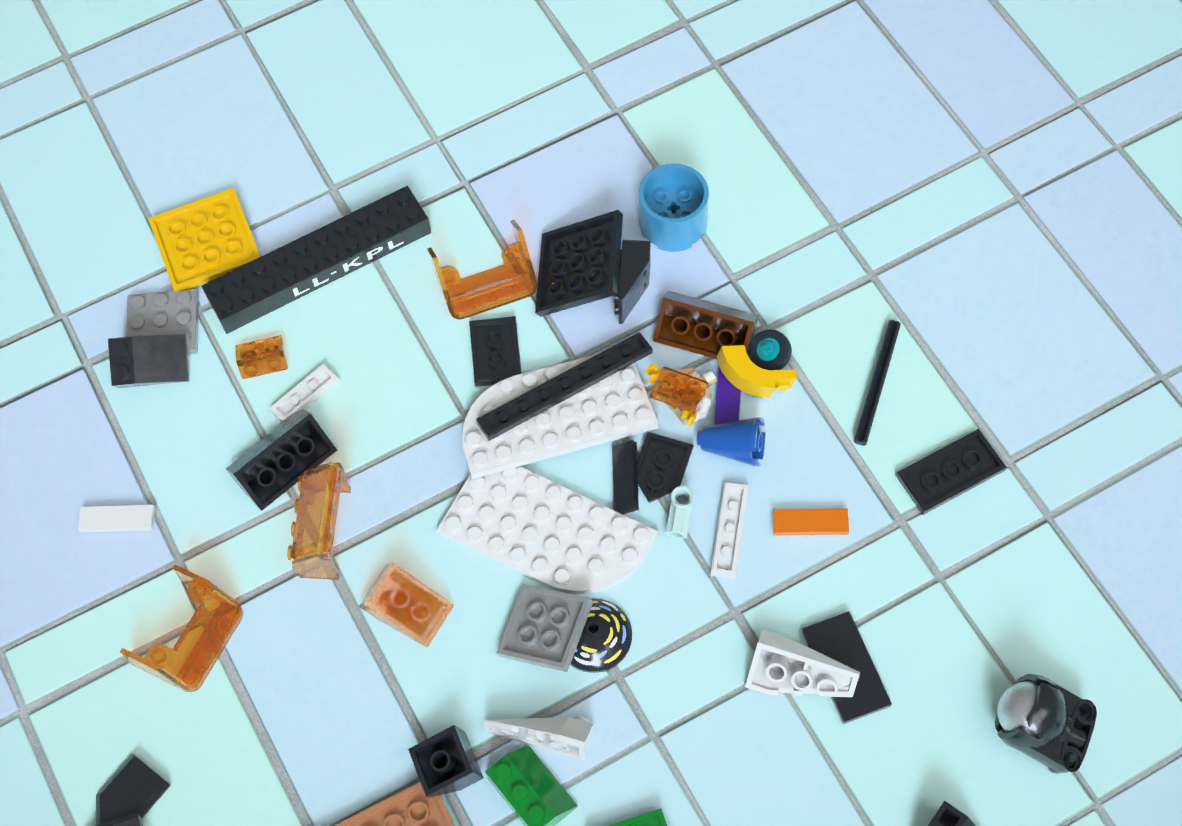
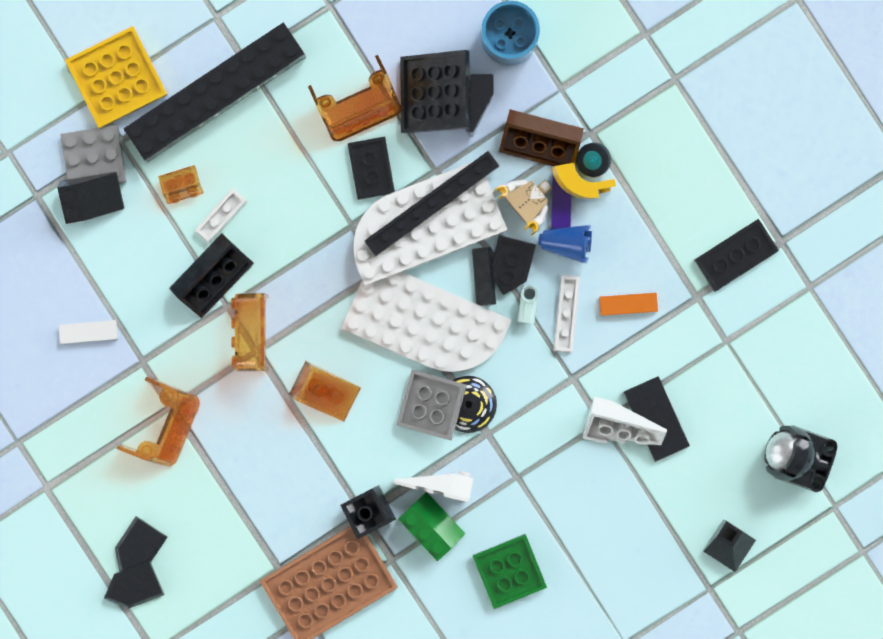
camera: 10 degrees left, 25 degrees up
clear orange bracket [649,367,708,414] -> none
black axle [854,320,901,446] -> none

